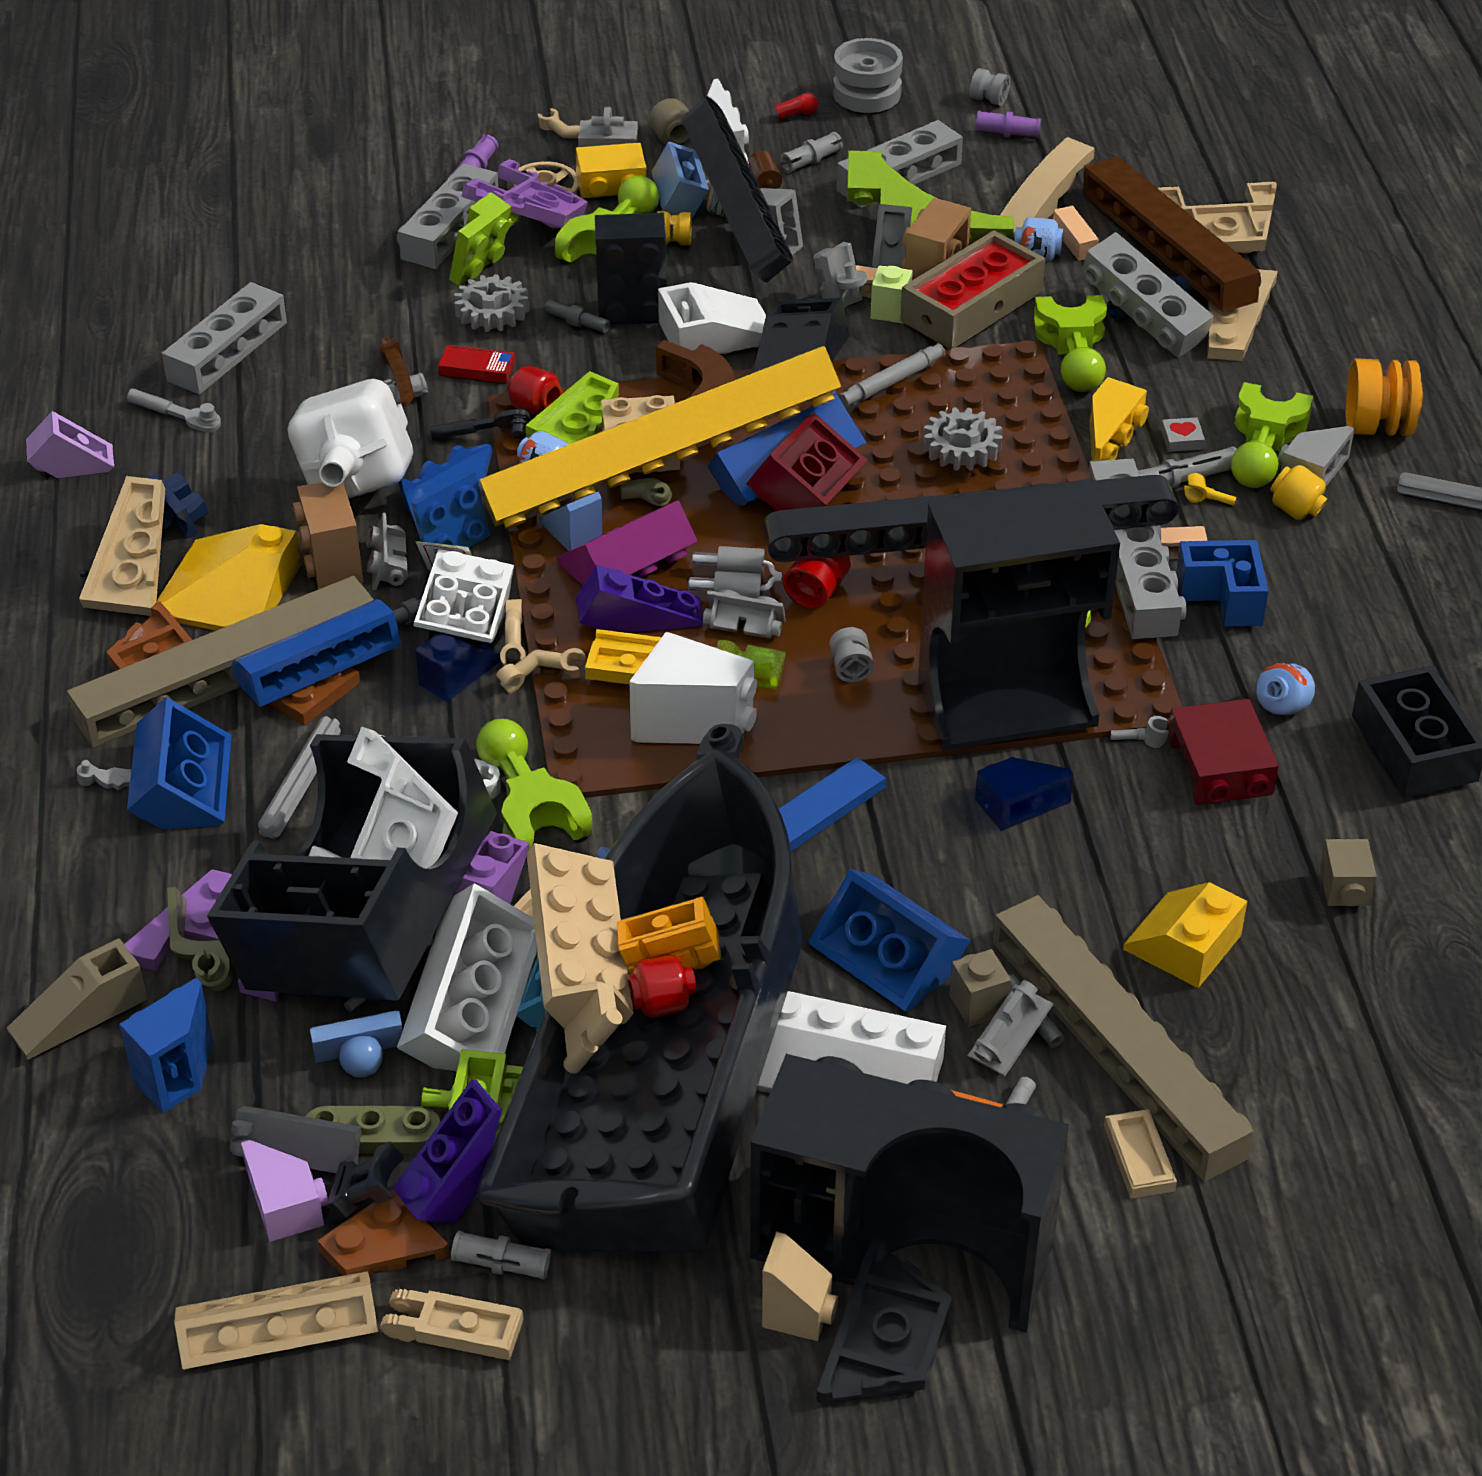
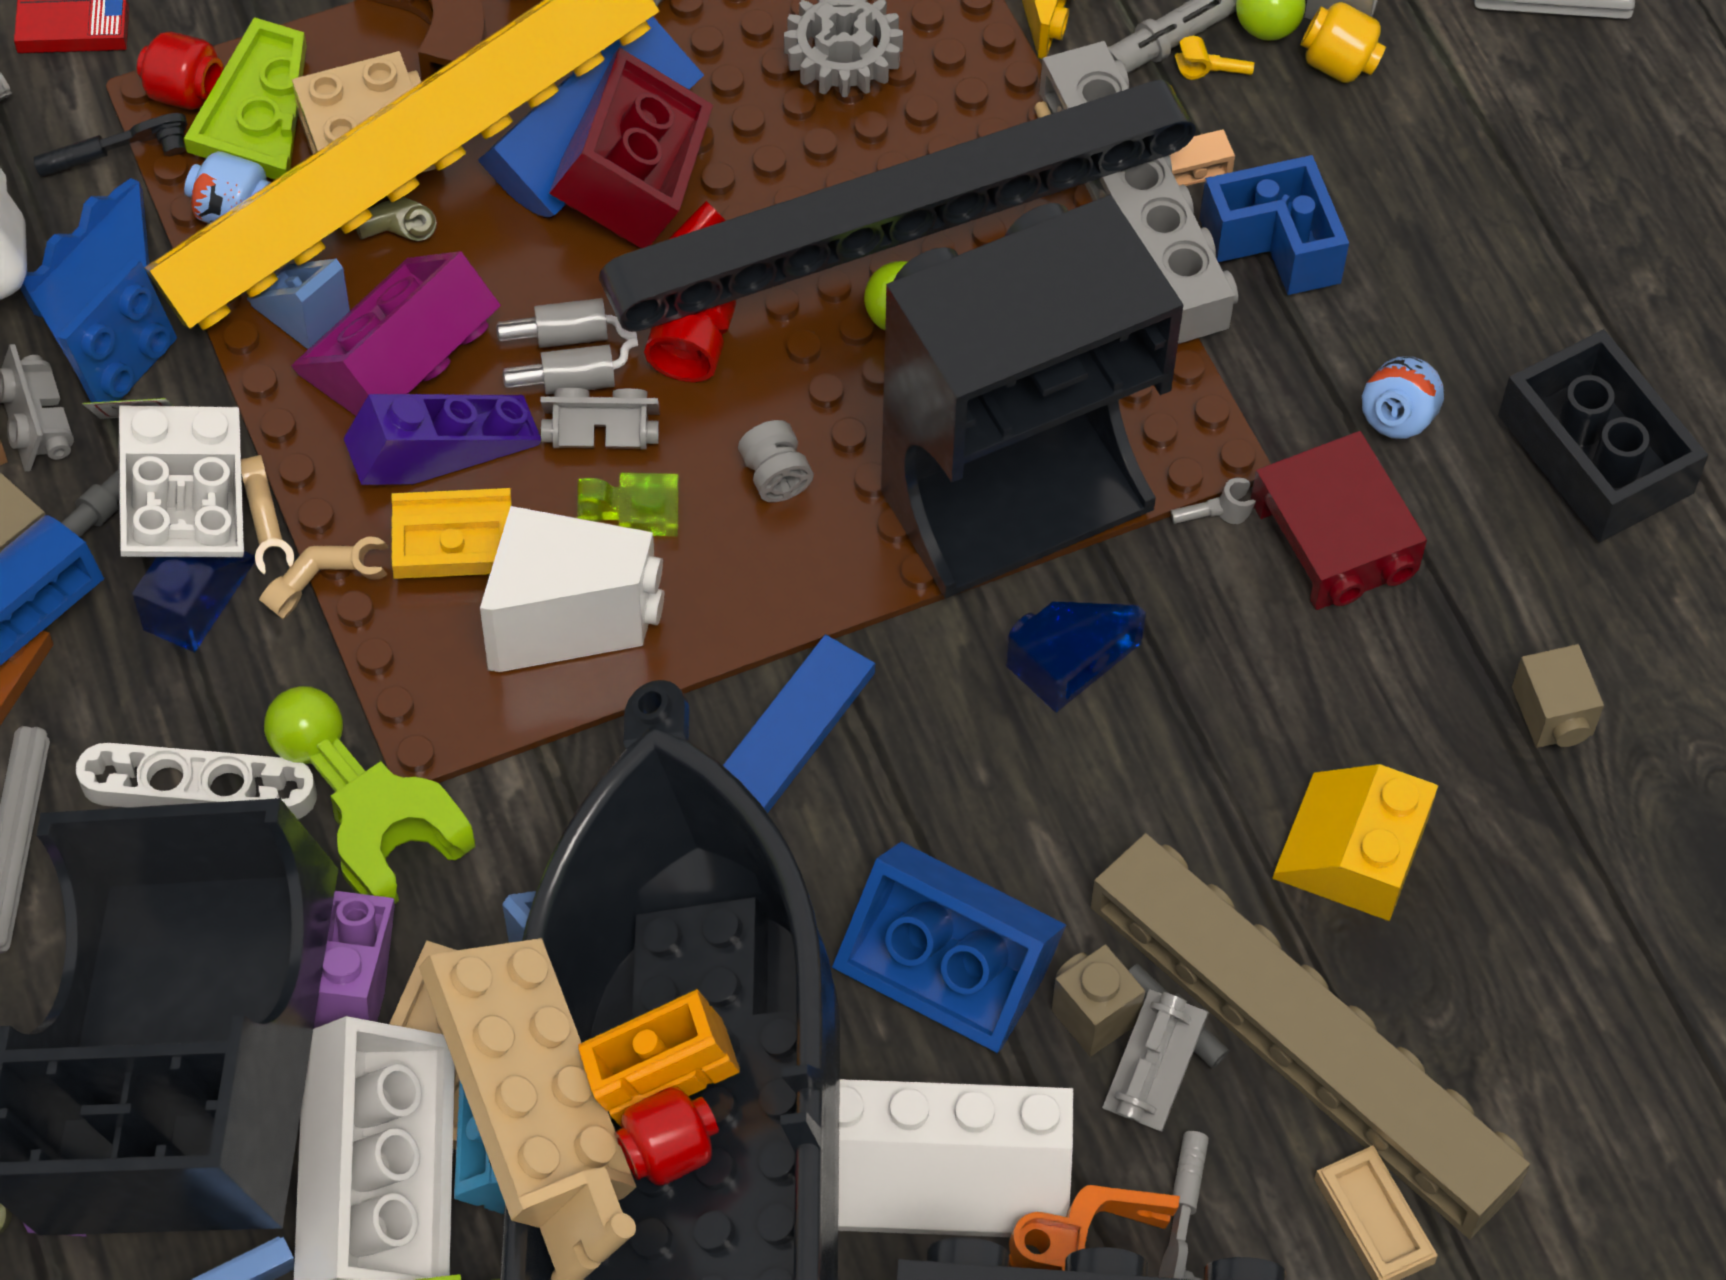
camera: 15 degrees left, 15 degrees up
white wing [309,727,458,868] -> none

